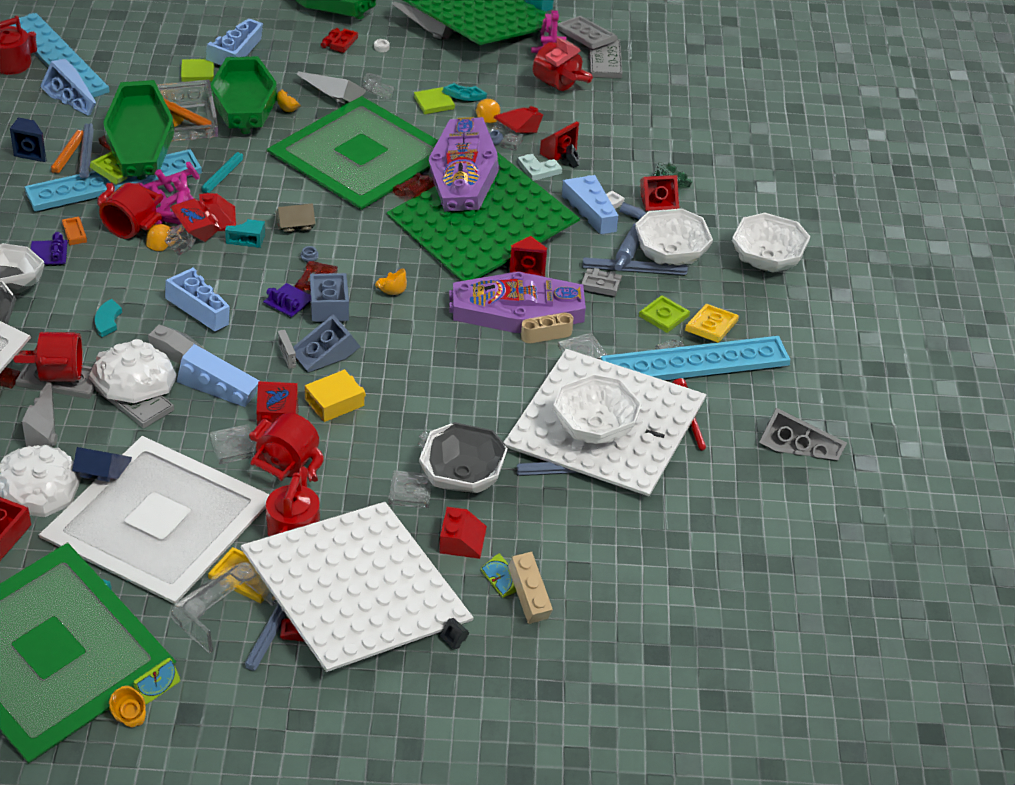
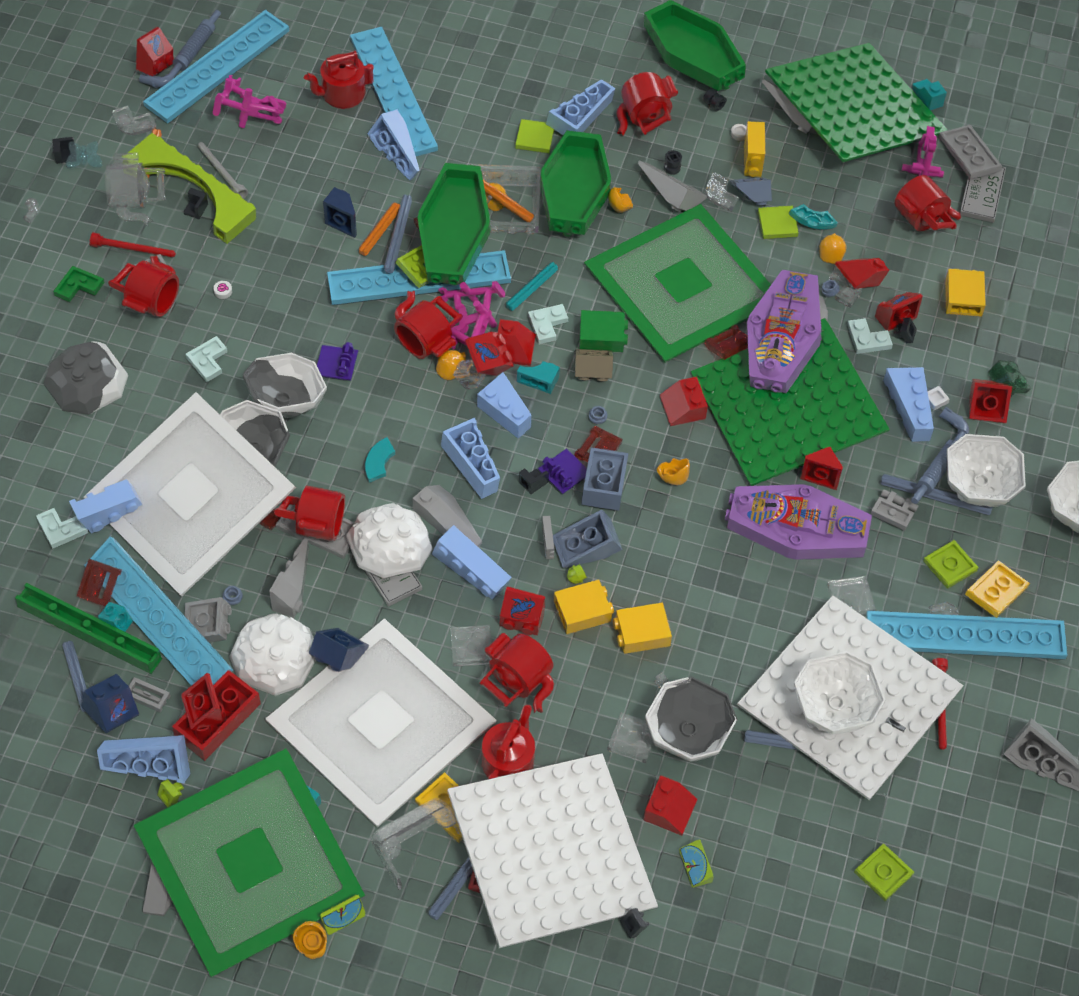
camera: 15 degrees right, 15 degrees up
orange tile [62,217,87,246] -> none
red plate [321,28,358,52] -> none
tan brick [508,552,553,624] -> none
tan beam [521,313,574,343] -> none
coral slope [546,37,580,67] -> none
none -> light blue wedge [477,372,531,438]
none -> black panel [519,468,549,495]
none -> light aqua plate [528,304,568,344]
none -> lime plate [567,564,587,584]
none -> green brick [579,310,628,352]
none -> yellow brick [613,602,672,654]
none -> red piece [616,72,678,136]
none -> red slope [660,377,708,426]
none -> black wheel [664,150,682,175]
none -> black wheel [703,88,727,112]
none -> sand blue slope [730,177,772,205]
none -> yellow brick [744,121,765,177]
none -> lime tile [854,843,915,901]
none -> yellow brick [945,269,986,317]

